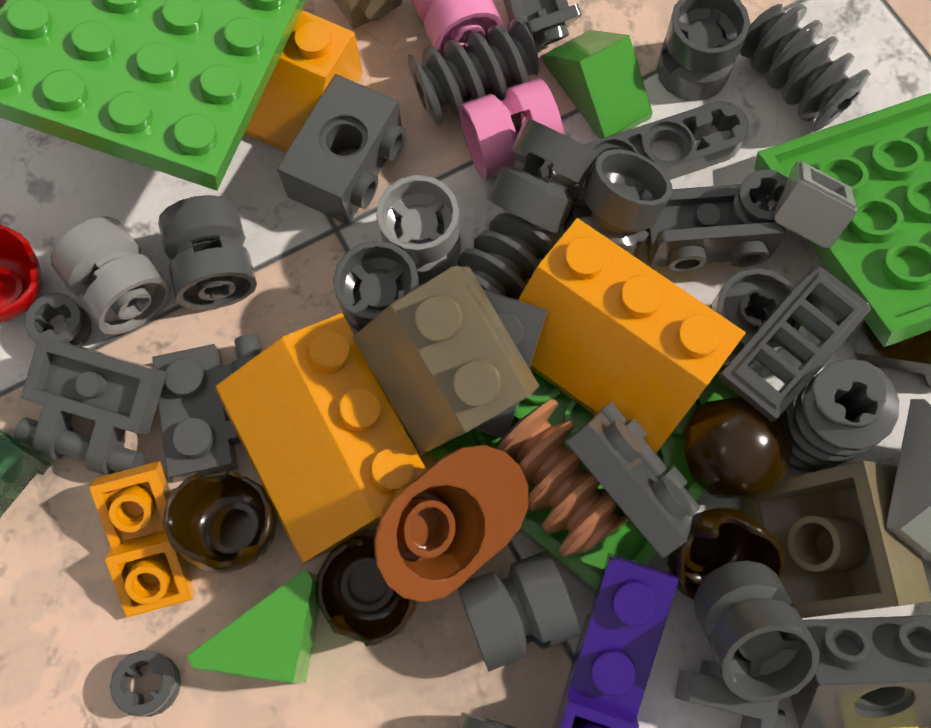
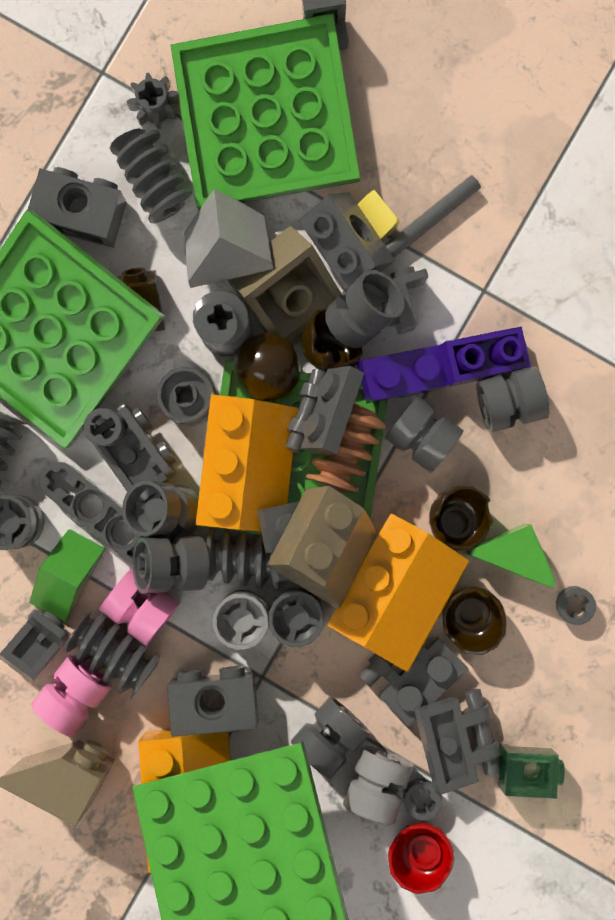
camera: 125 degrees left, 15 degrees up
light orange slope [89,461,194,618] -> none
dark orange piece [374,445,529,602] -> none
dark grey slope [718,266,871,422] -> none
light grey slope [774,161,857,248] -> none

